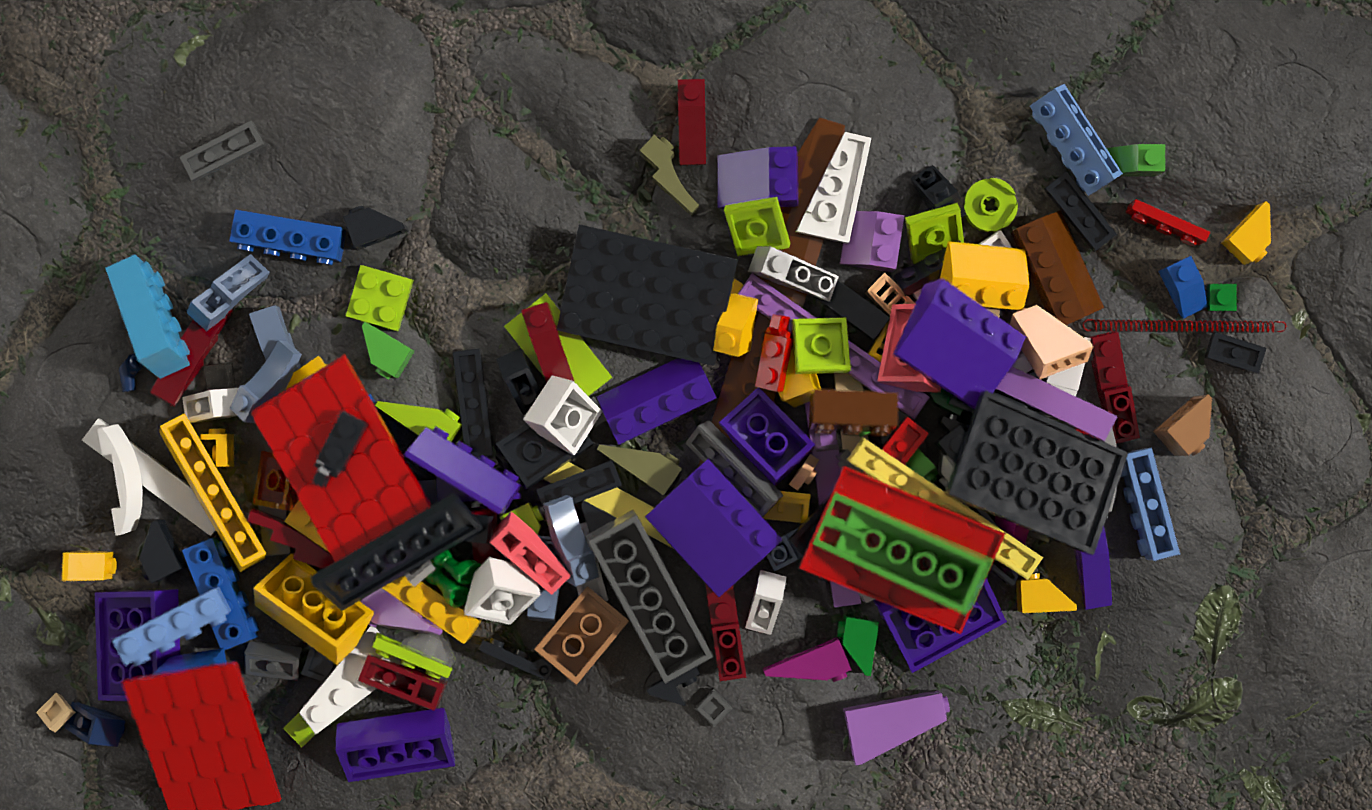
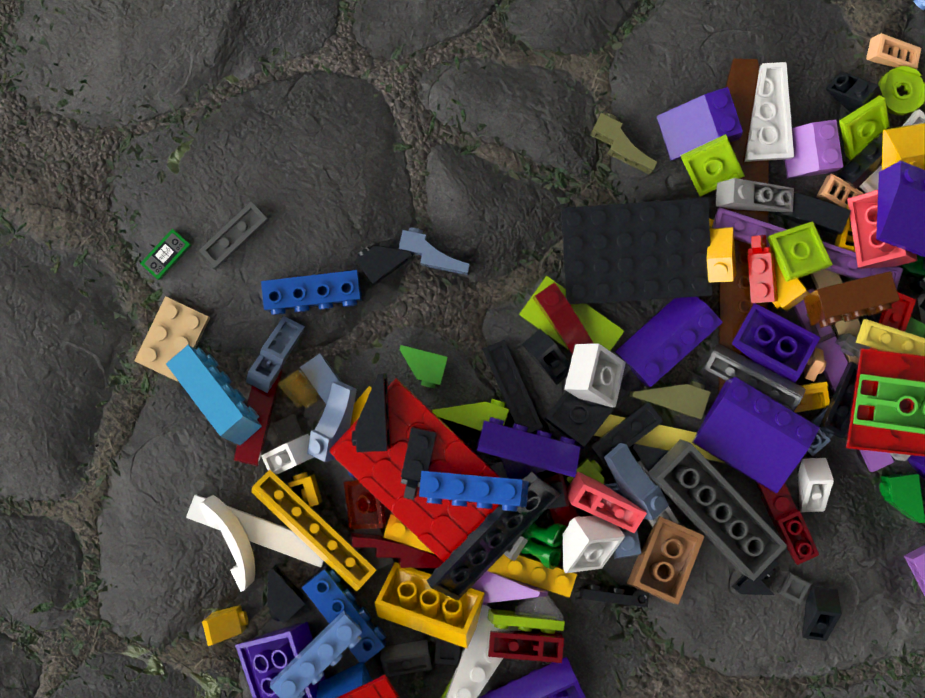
camera: 15 degrees left, 0 degrees up
dark blue arm [119,354,143,392] -> none
lime plate [346,265,414,332] -> none
dark red slope [678,79,706,166] -> none
magenta slope [762,637,851,682] -> none
none -> tan plate [134,296,210,382]
none -> tile [140,229,192,280]
none -> clear yellow slope [278,370,319,409]
none -> black slope [352,373,391,452]
none -> sand blue slope [399,228,469,275]
none -> blue brick [419,471,529,511]
none -> black slope [802,586,842,641]
none -> light nougat slope [866,33,922,70]

